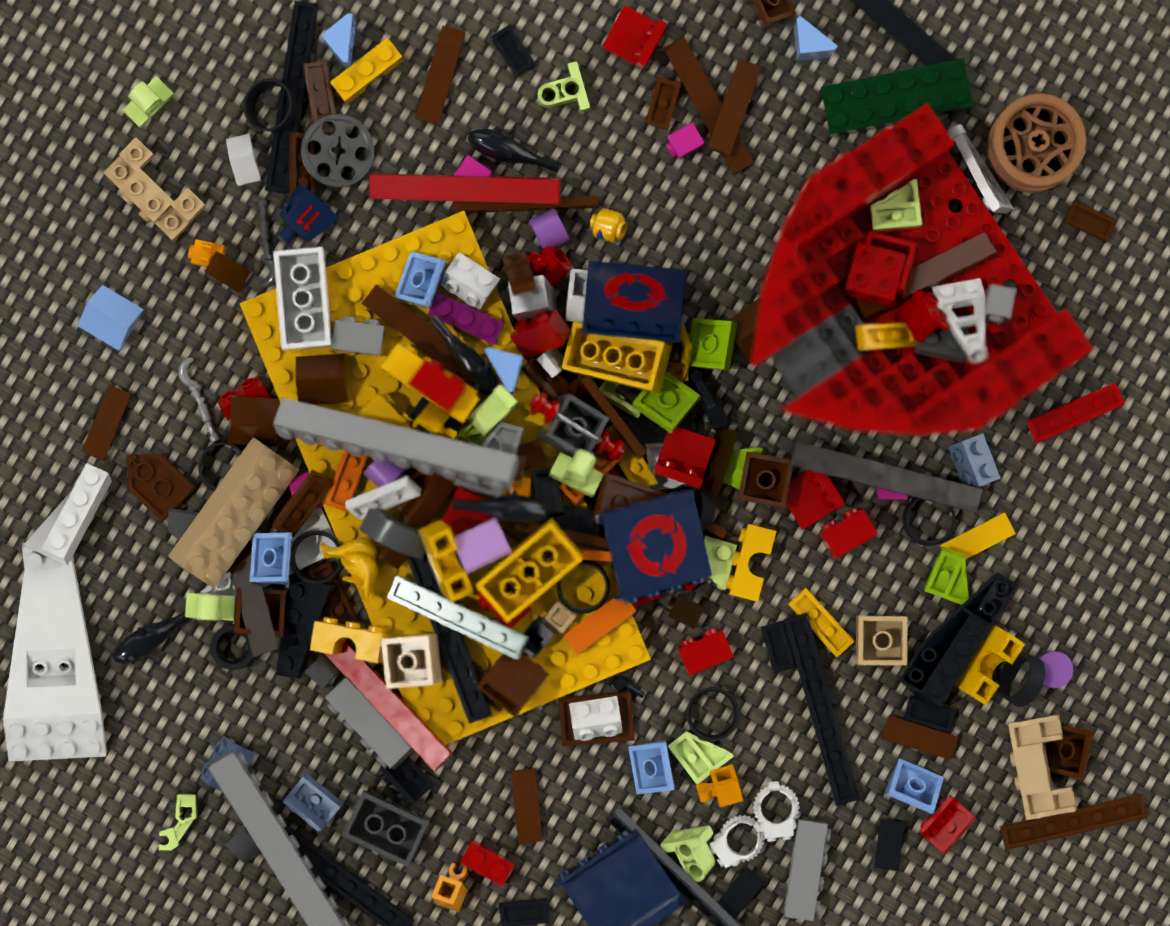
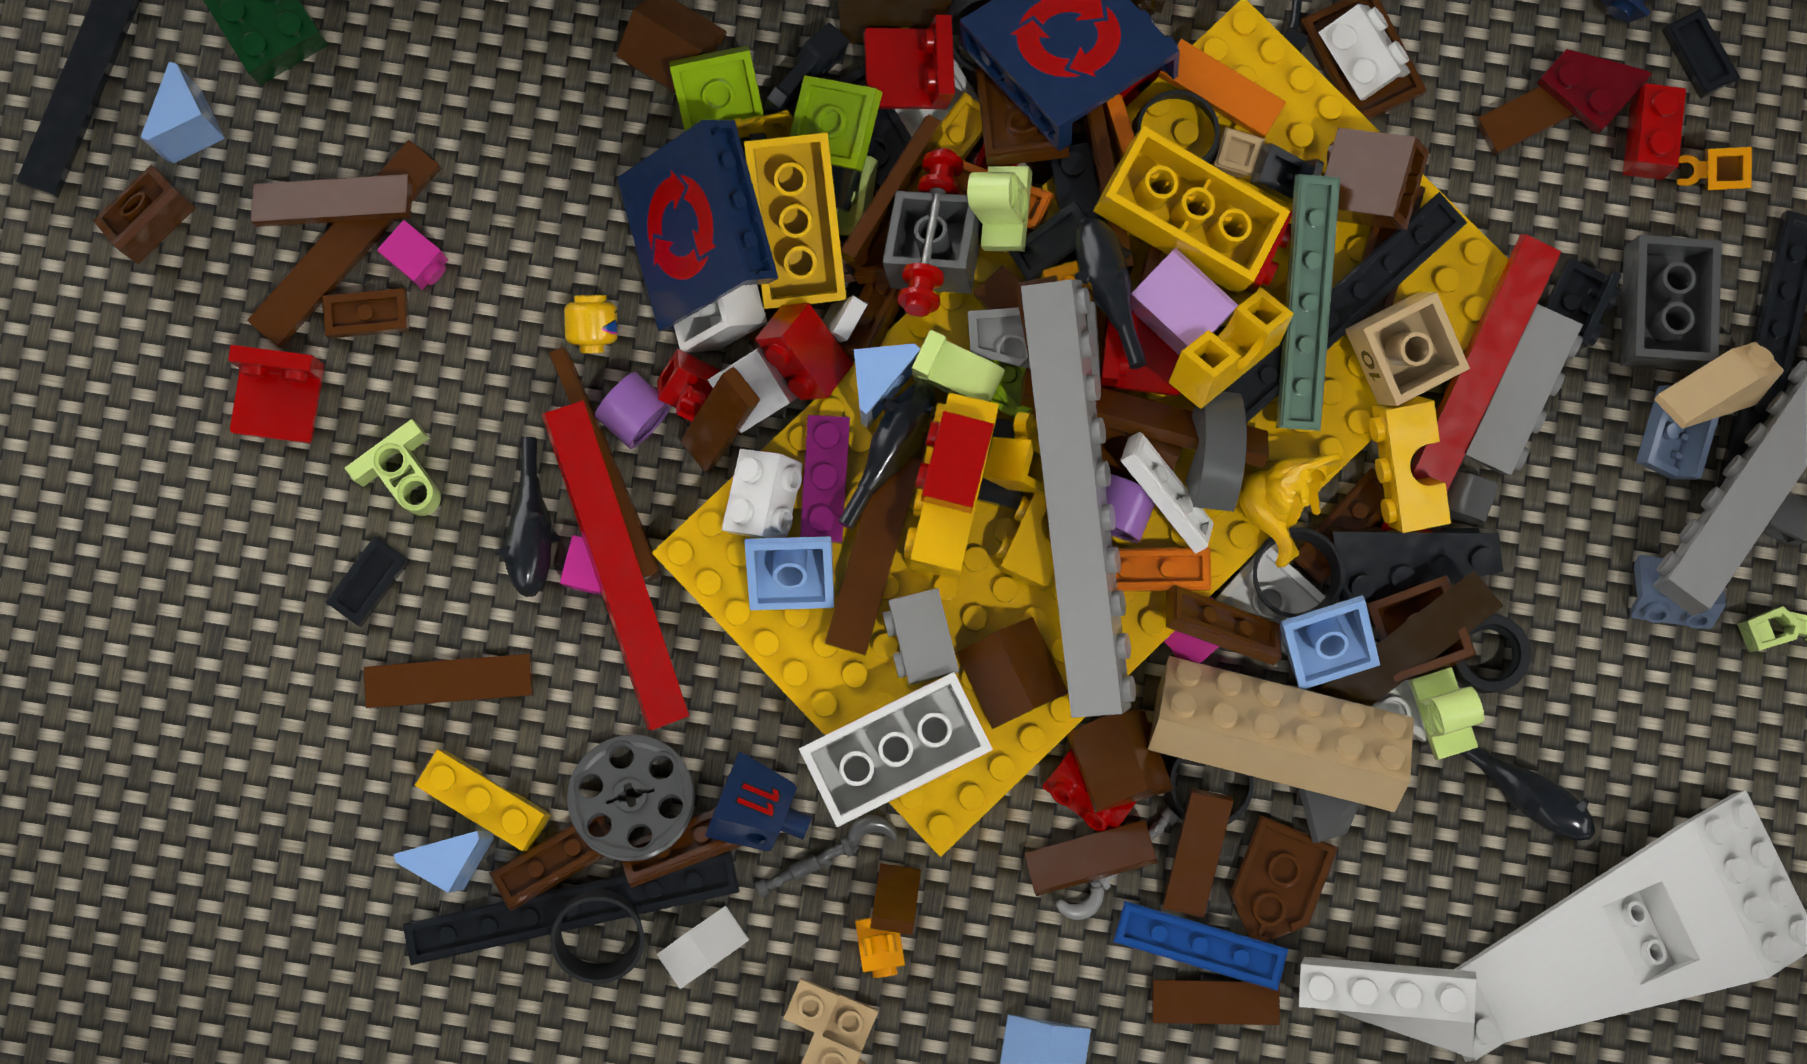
camera: 110 degrees left, 5 degrees down
none -> reddish brown tile [1024,820,1158,896]
none -> blue tile [1113,901,1288,991]
none -> reddish brown tile [1162,788,1233,918]
none -> dark red wing [1536,49,1652,135]
none -> tan slope [1654,342,1784,429]

